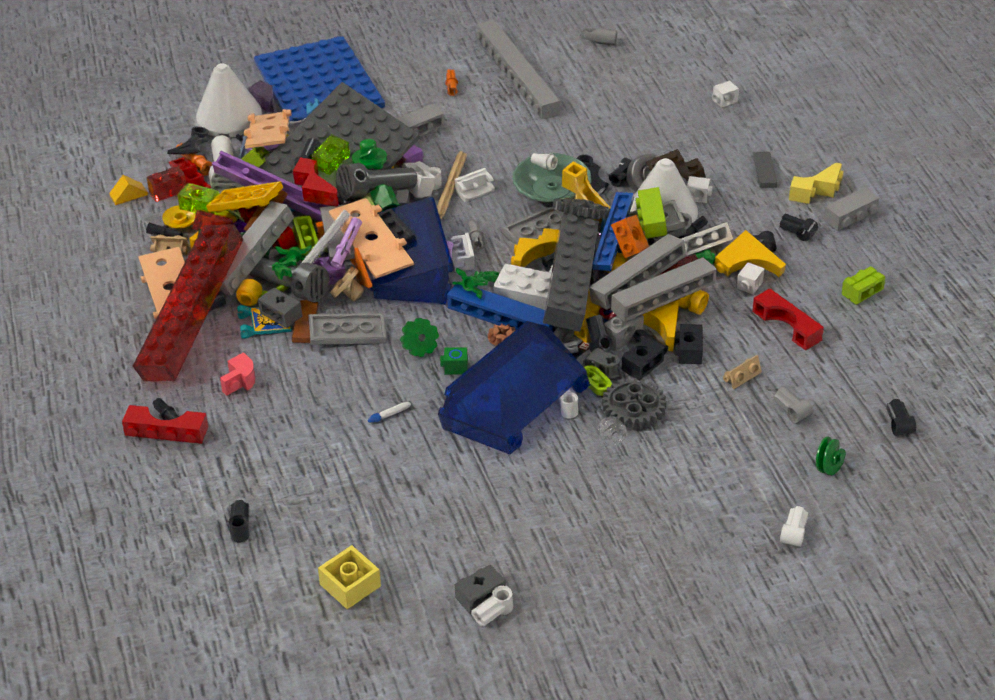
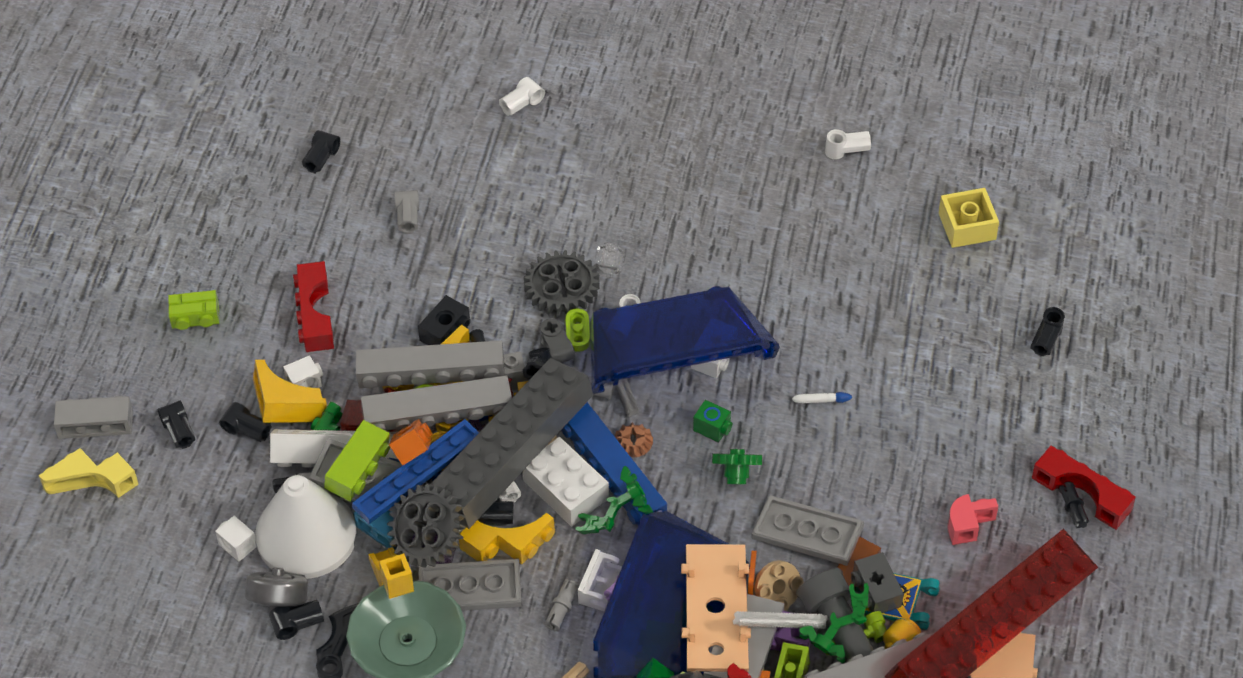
camera: 150 degrees left, 10 degrees up
lavender pin [331,217,362,268] -> none
black tile [379,208,416,247] -> none
dark grey brick [455,564,506,615] -> none
white cone [531,153,558,171] -> none
black brick [621,337,665,381] -> none
dark brown arch [646,149,706,183] -> none
tan hinge [723,355,762,389] -> none
dark grey tile [753,152,777,188] -> none
green piece [816,436,846,476] -> none

